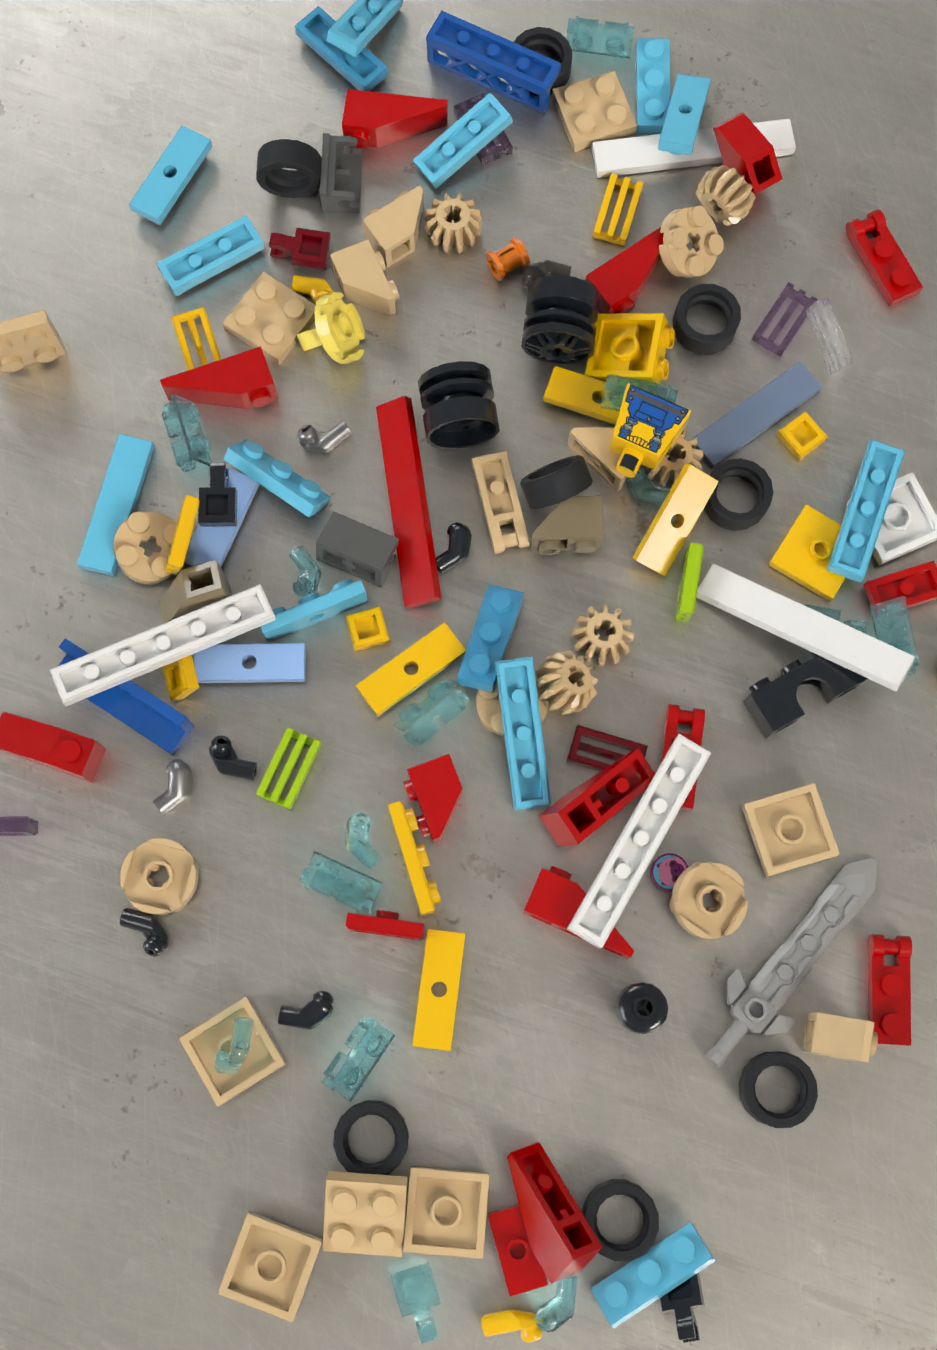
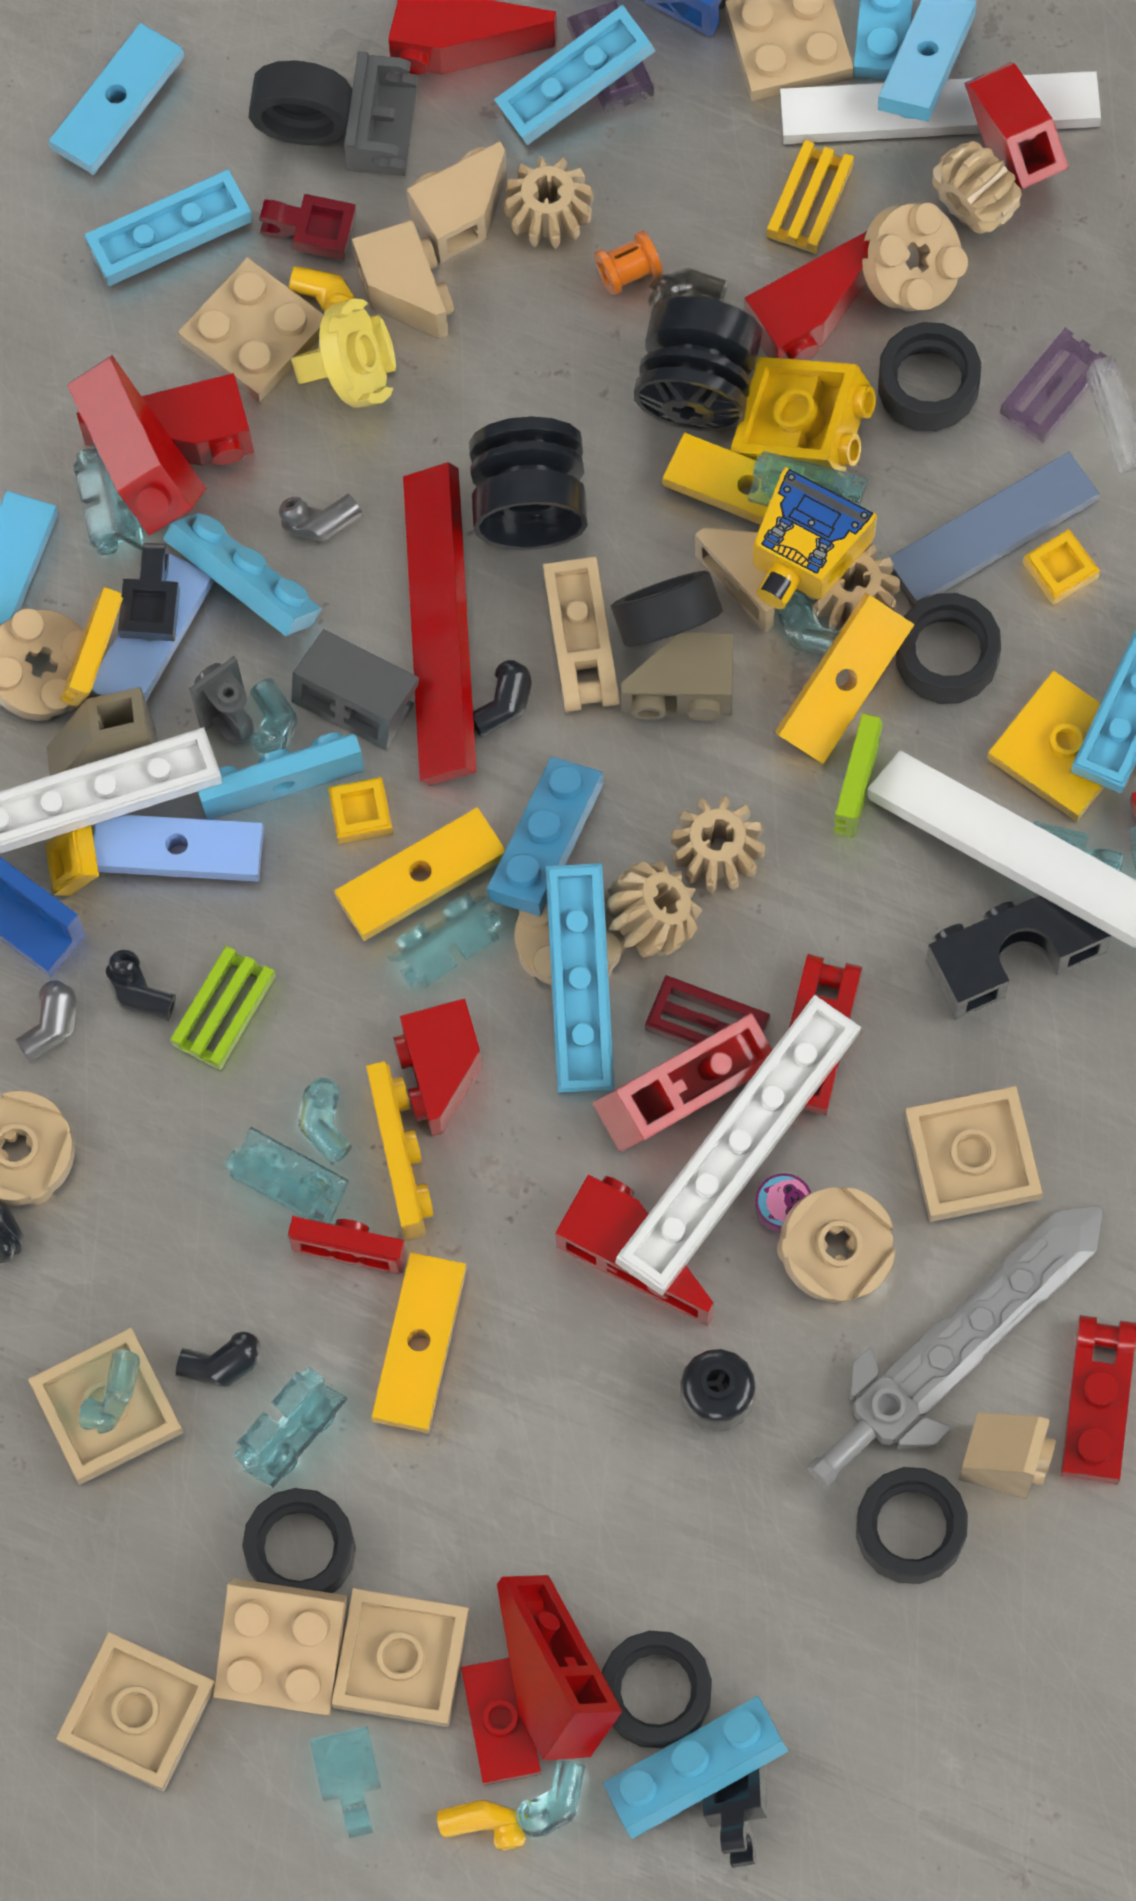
camera: 10 degrees right, 5 degrees down
yellow tile [171,307,221,370] -> none
none -> slope [67,355,207,536]
none -> dark grey hinge [189,656,254,744]

